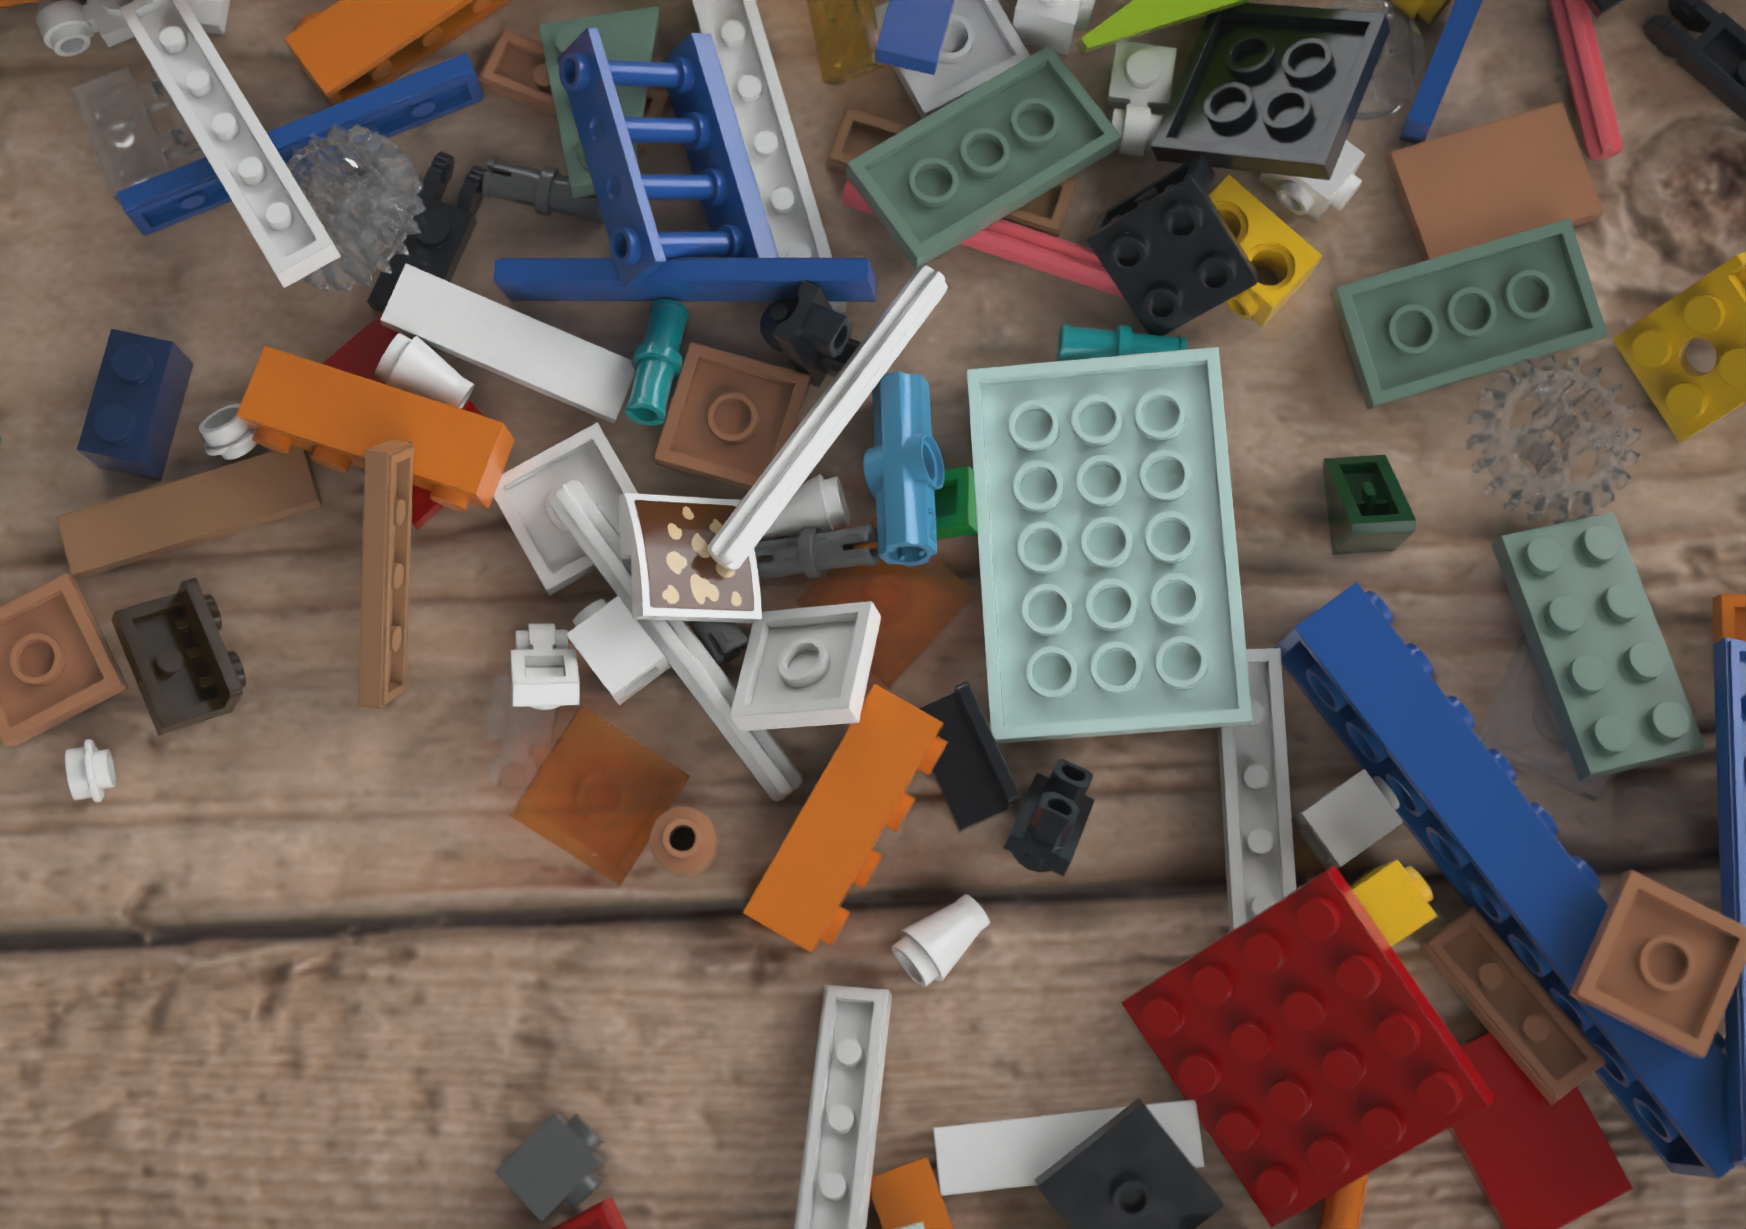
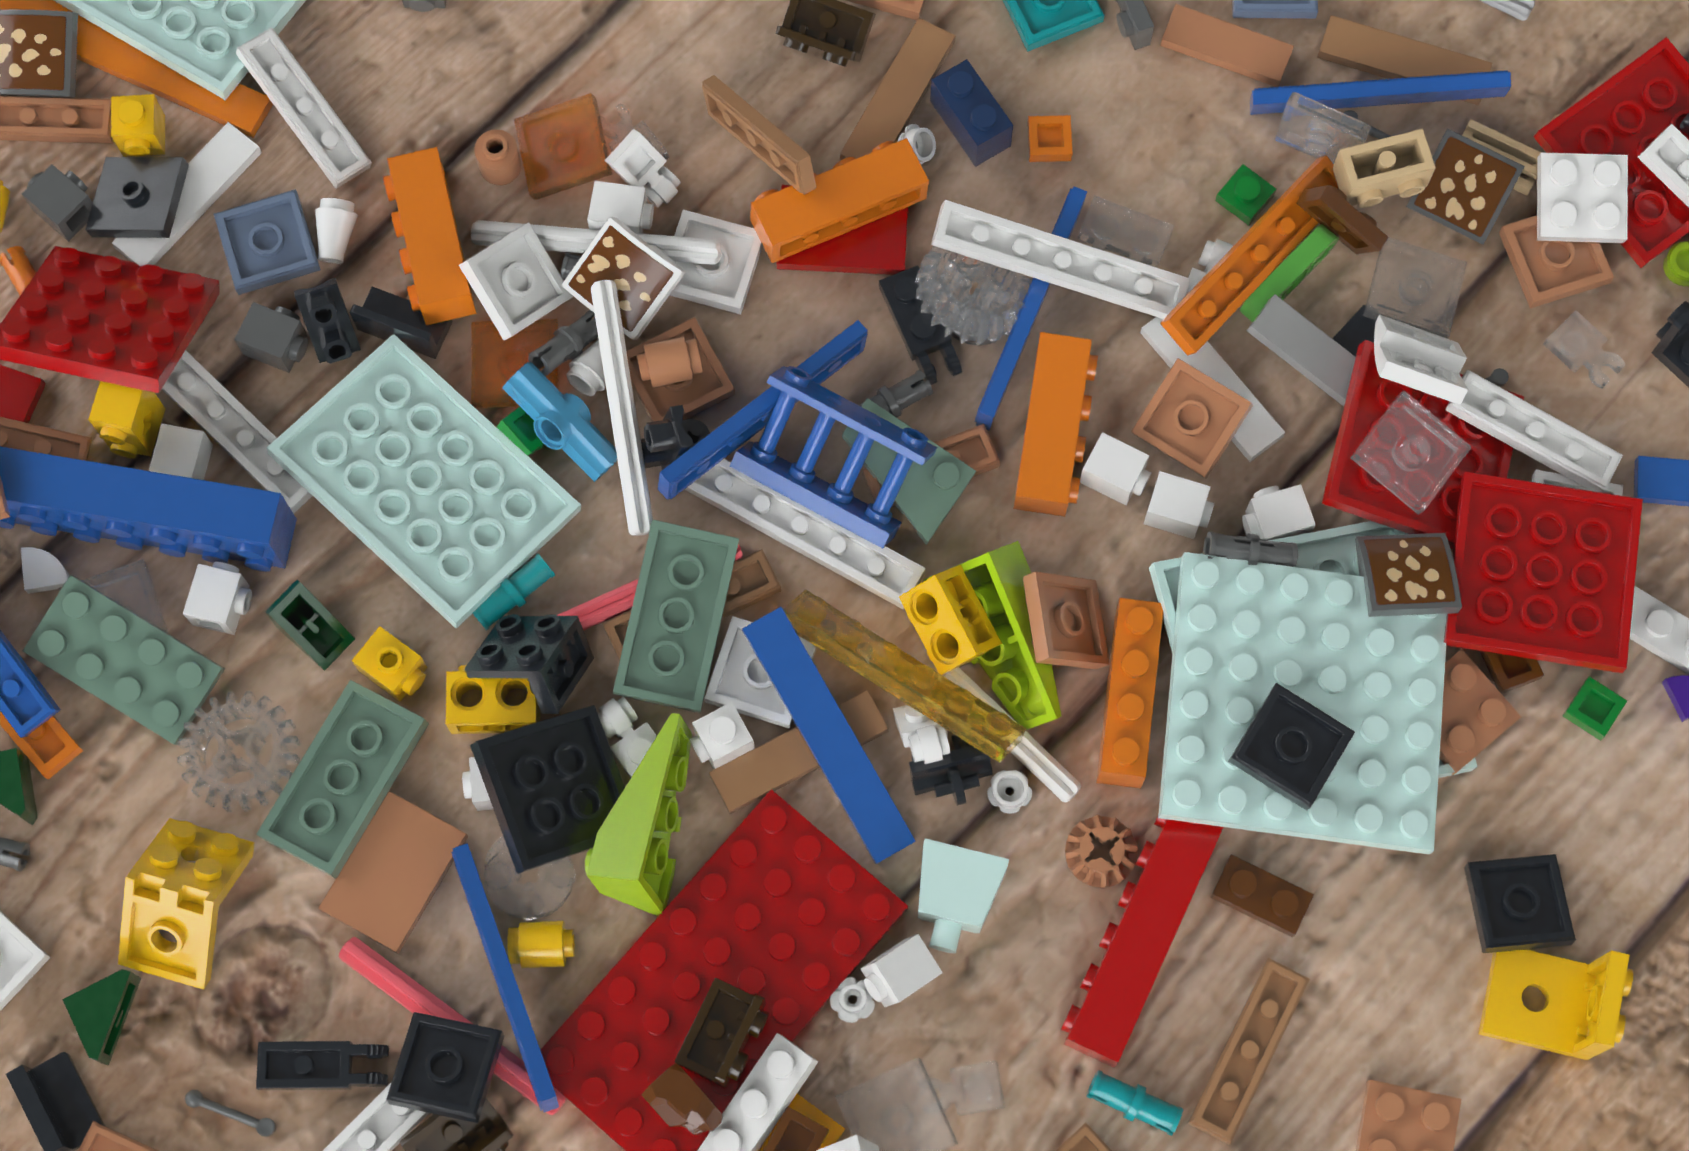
camera: 140 degrees right, 5 degrees down
white cone [374,333,475,409] -> none
white tile [380,264,636,424] -> none
teal pin [625,299,690,426] -> none
none -> white tile [21,547,69,594]
none -> white brick [183,562,252,635]
none -> sand blue plate [214,189,321,295]
none -> dark grey brick [234,302,308,373]
none -> yellow brick [351,626,428,702]
none -> nougat brick [636,336,703,388]
none -> orange plate [1027,115,1073,162]

